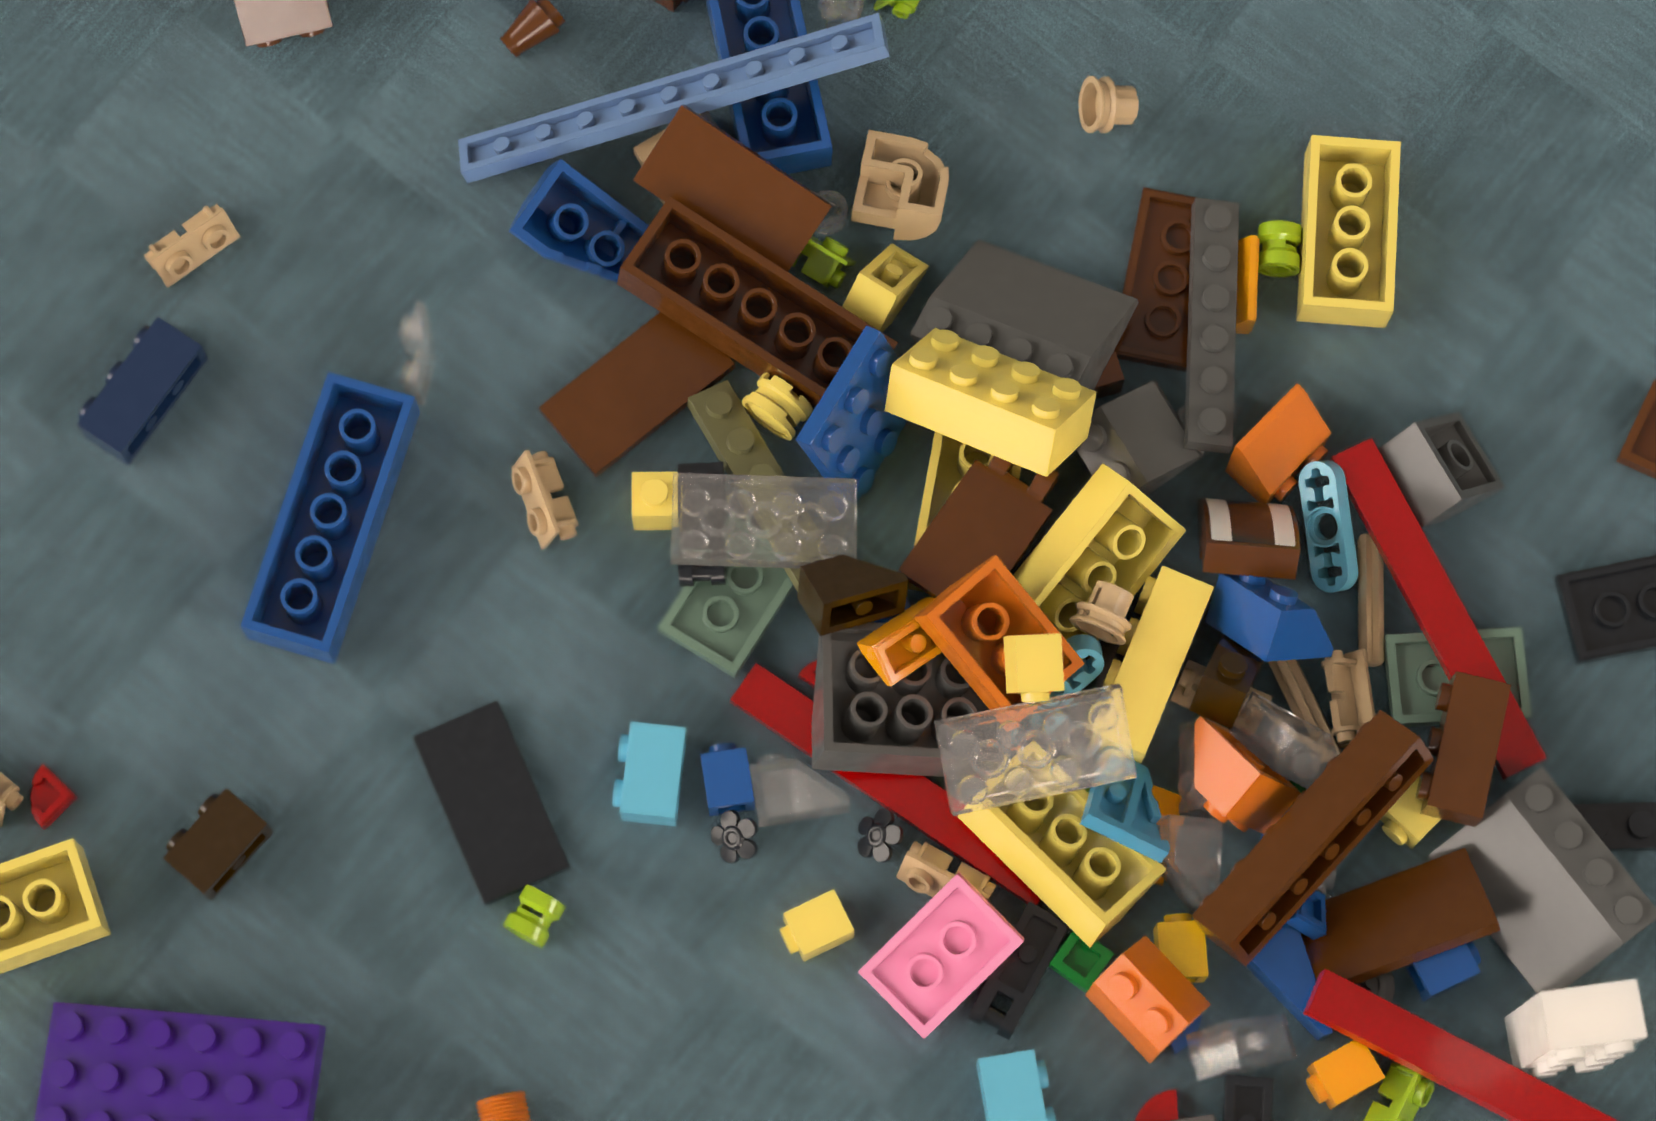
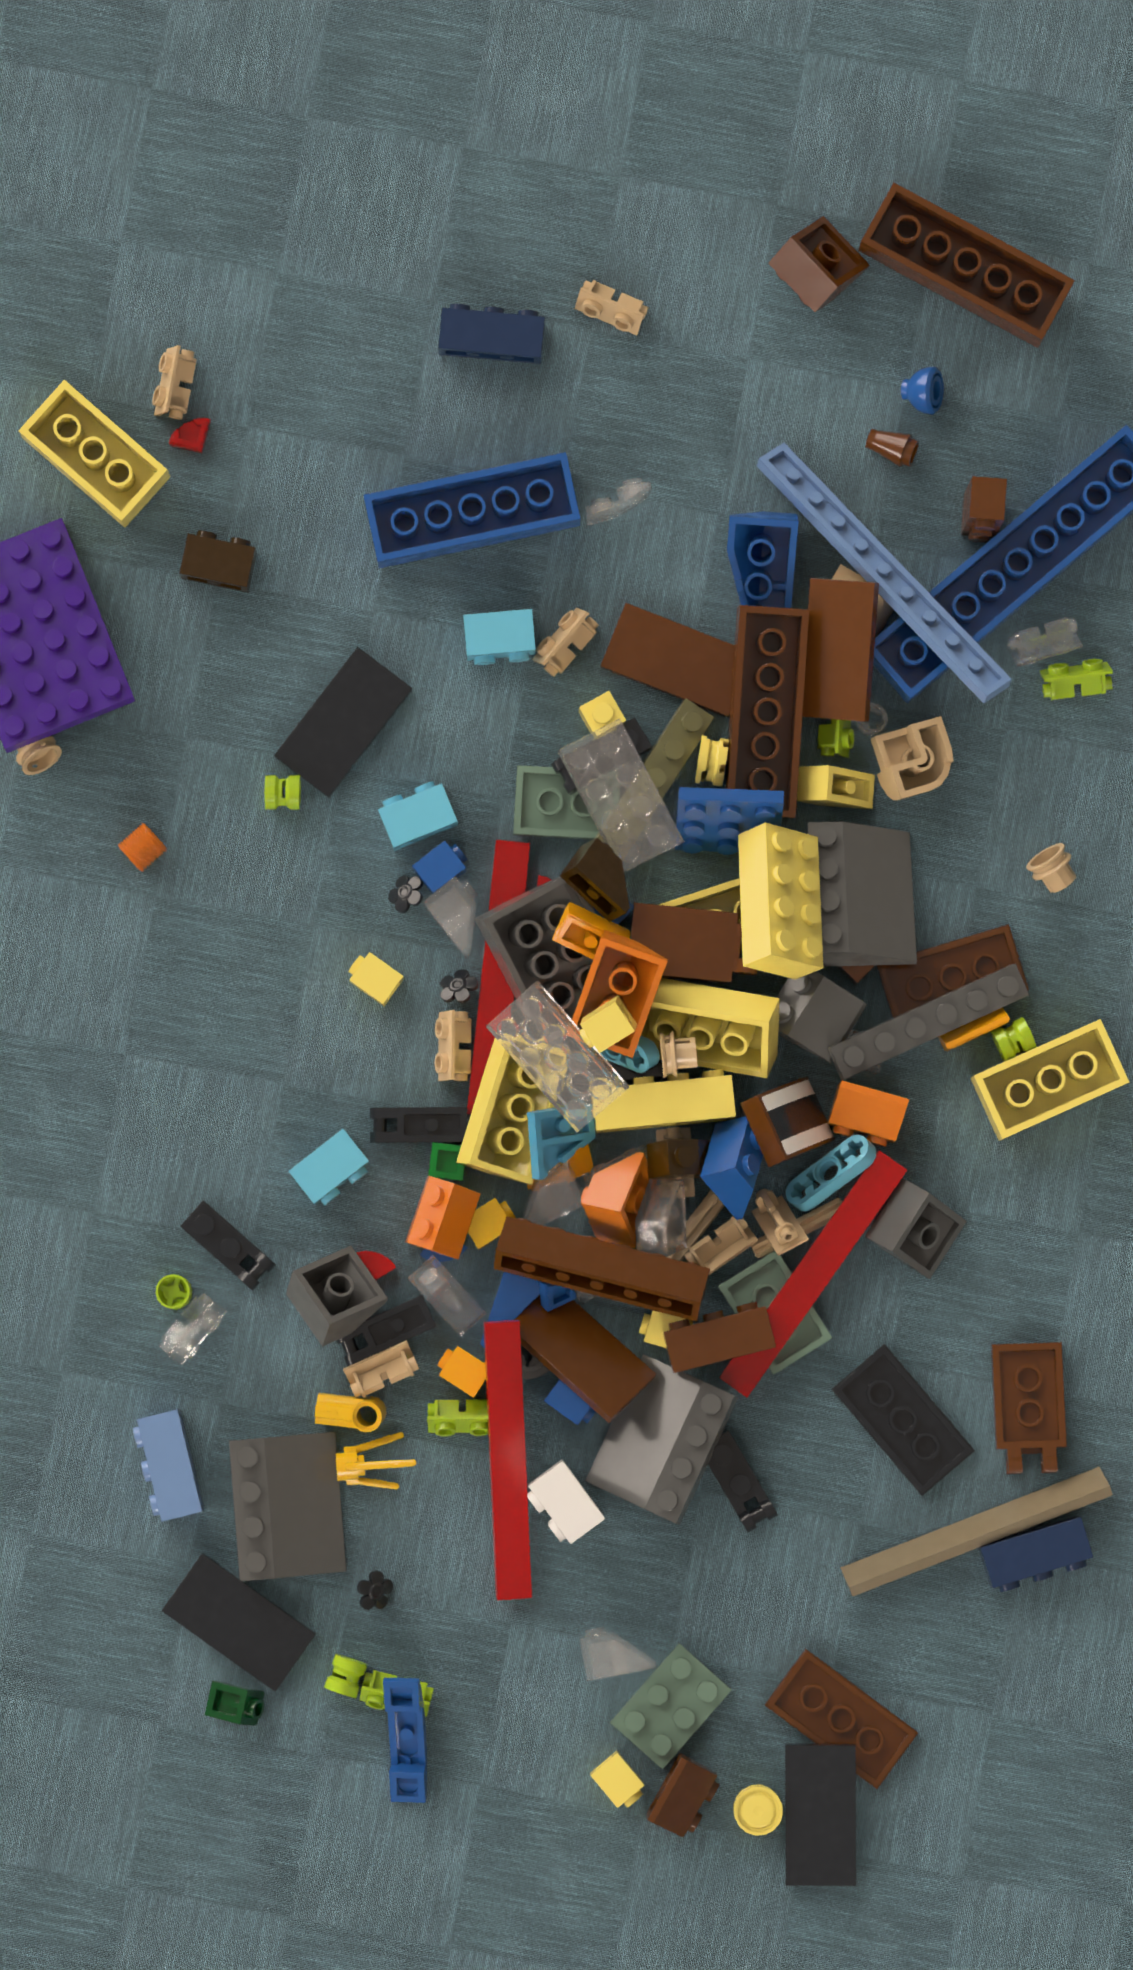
camera: 60 degrees right, 10 degrees up
bright pink plate [858,872,1025,1039] -> none
none -> medium azure brick [463,609,536,665]
none -> tan hinge [751,1189,809,1256]

